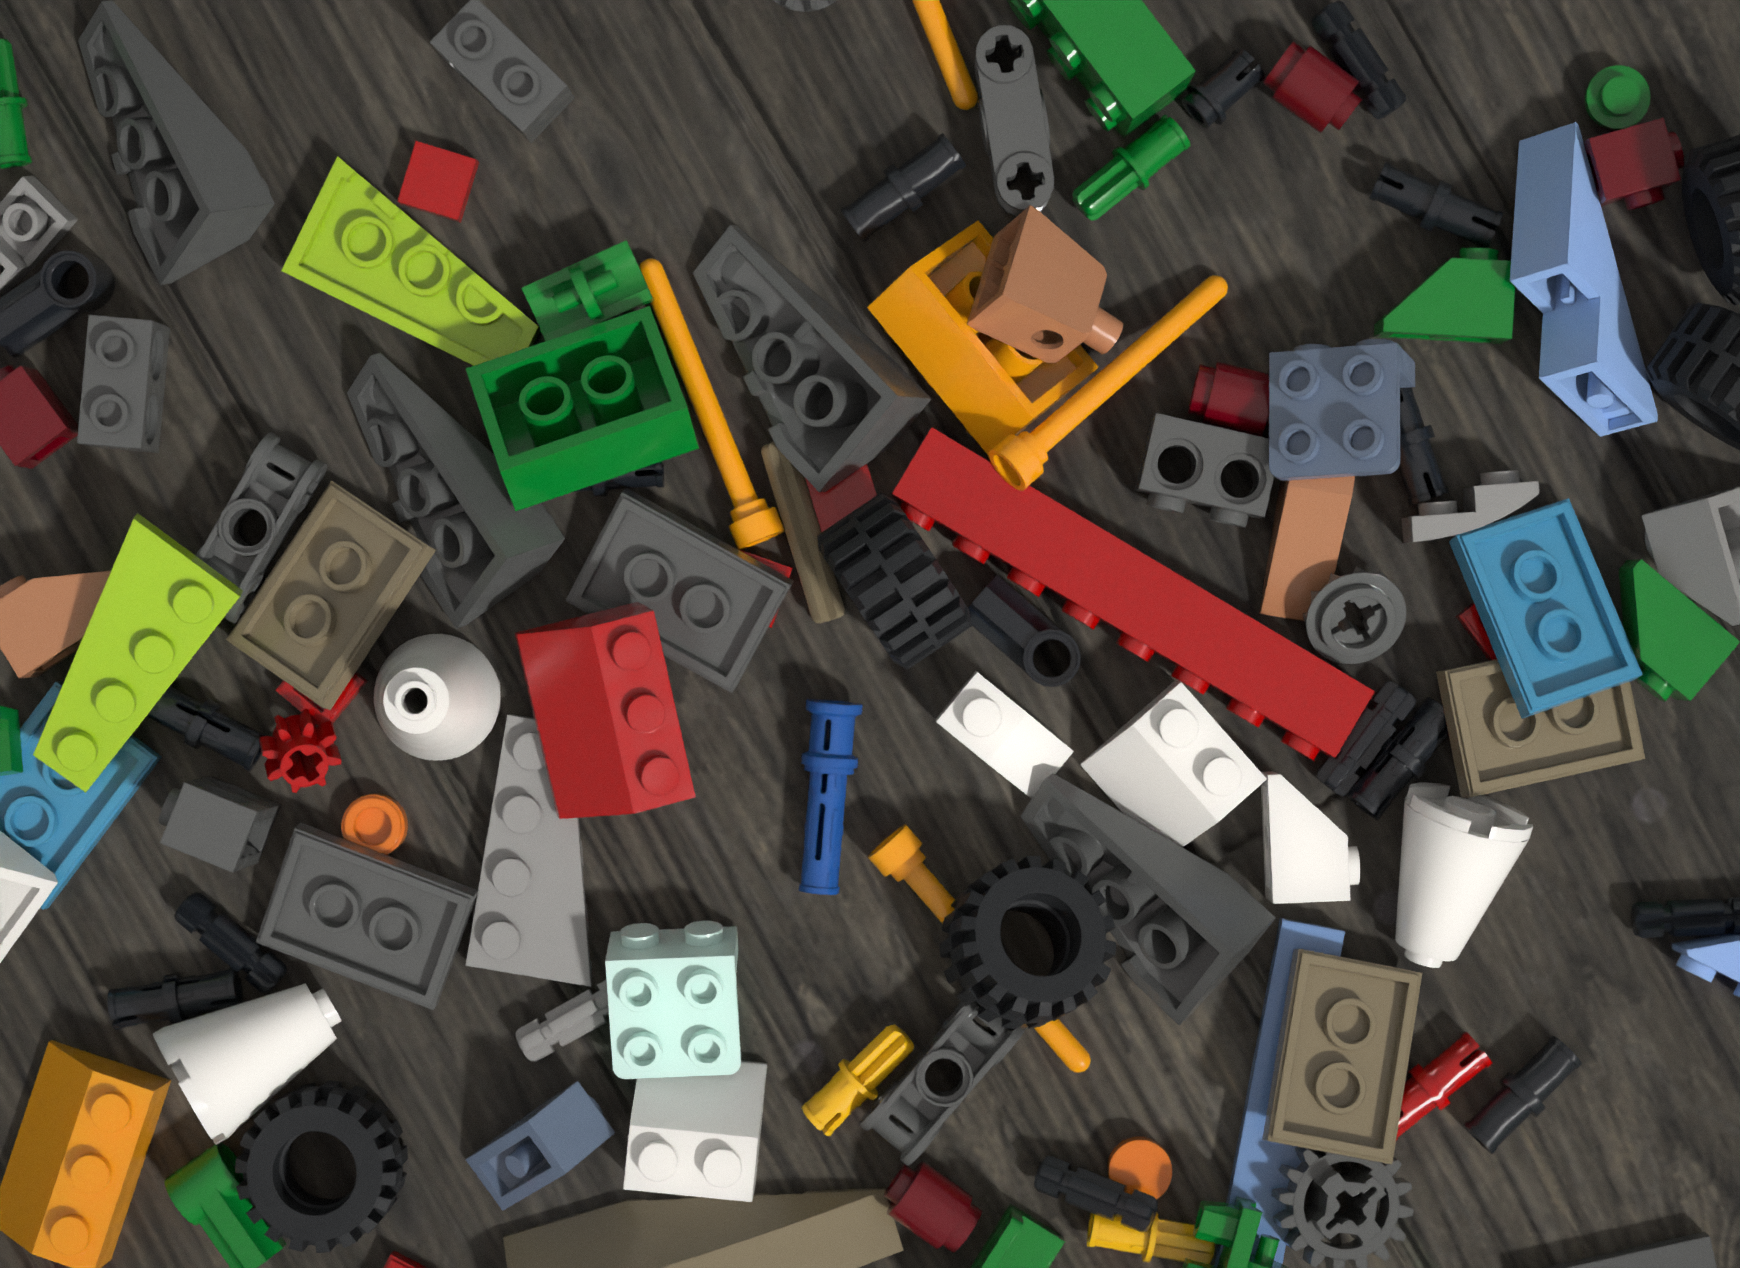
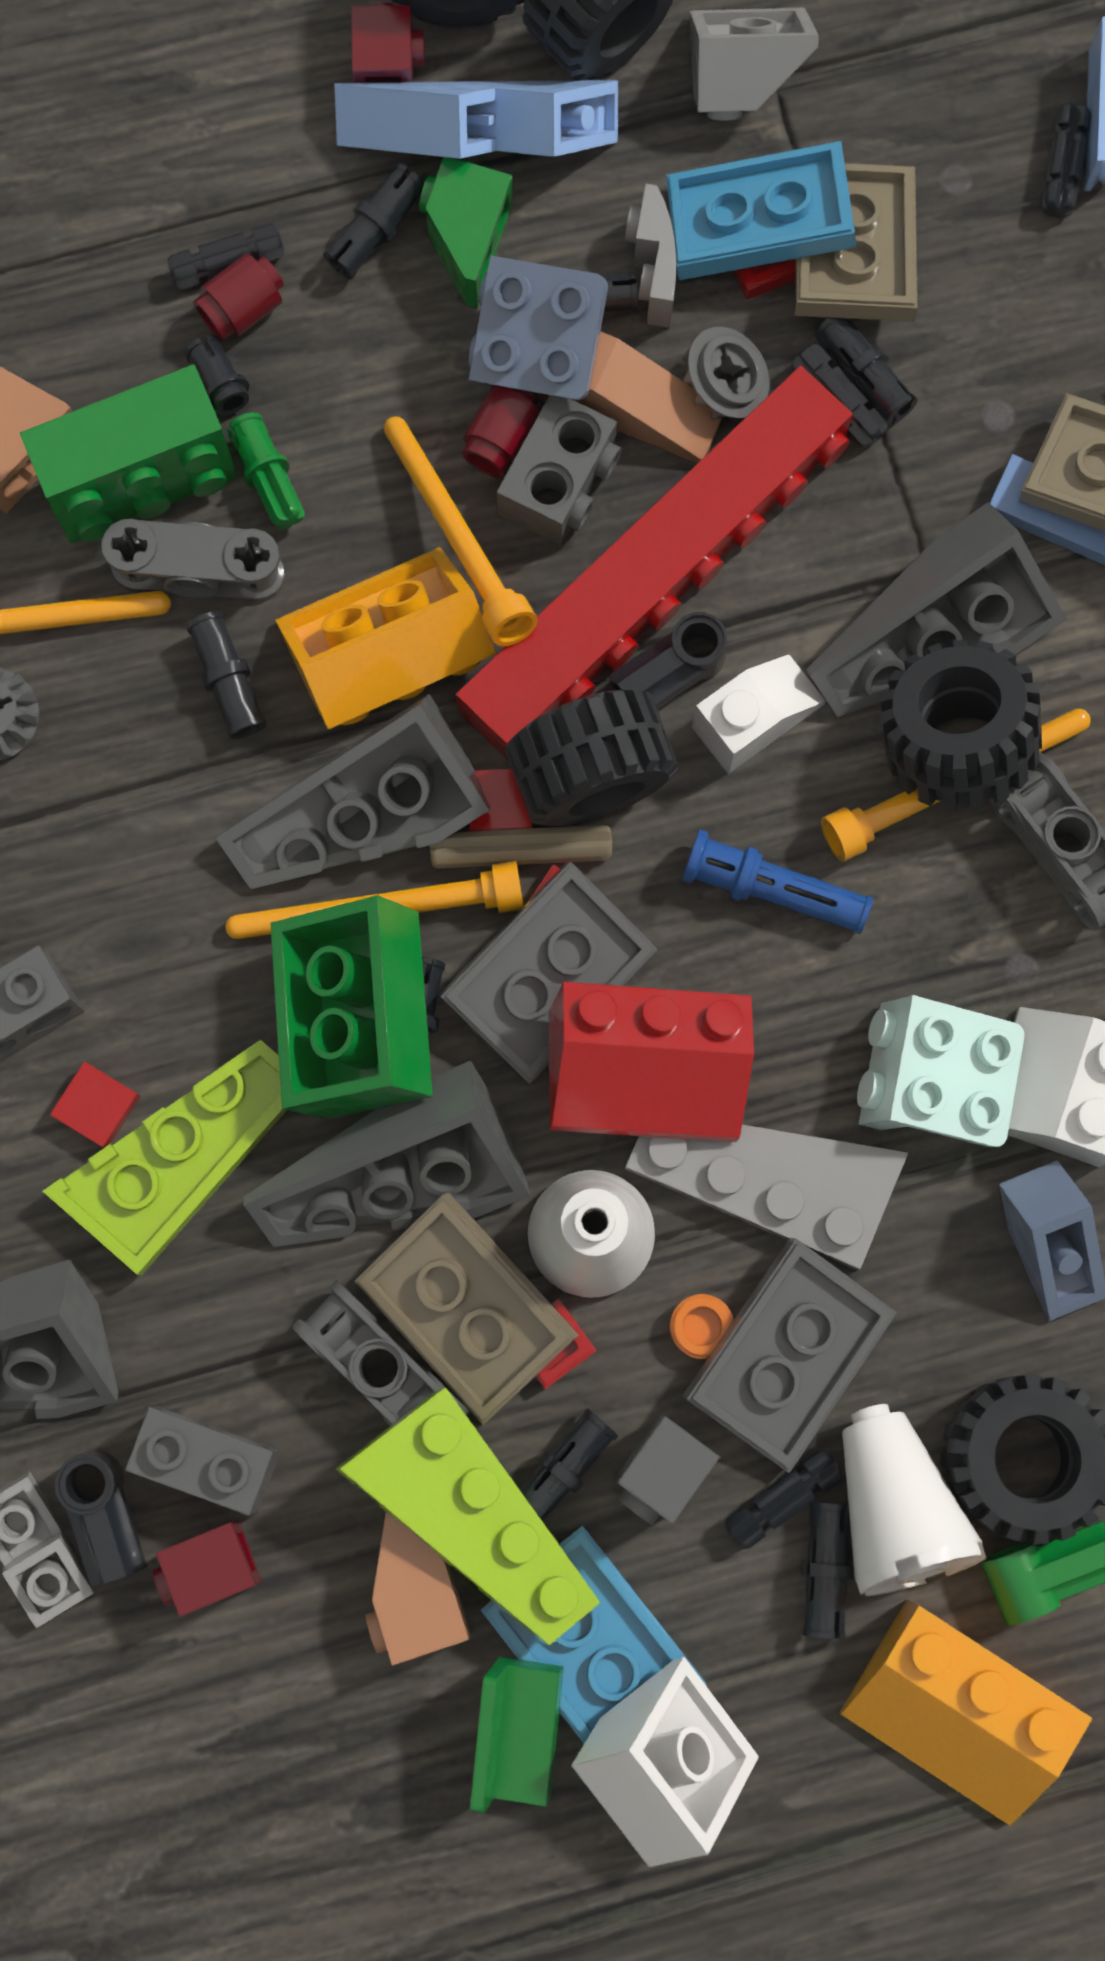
camera: 75 degrees left, 10 degrees down
red gear [259,709,342,793] -> none
light grey axle [515,980,609,1062] -> none
green hips [521,240,654,341] -> none
yellow axle [801,1024,914,1136] -> none
nougat torso [967,205,1123,363] -> none
white slope [1080,681,1267,847] -> none
white slope [1261,771,1360,904] -> none
white cone [1395,782,1533,968] -> none
green plate [1585,65,1651,131] -> none
green slope [1619,559,1740,702] -> none

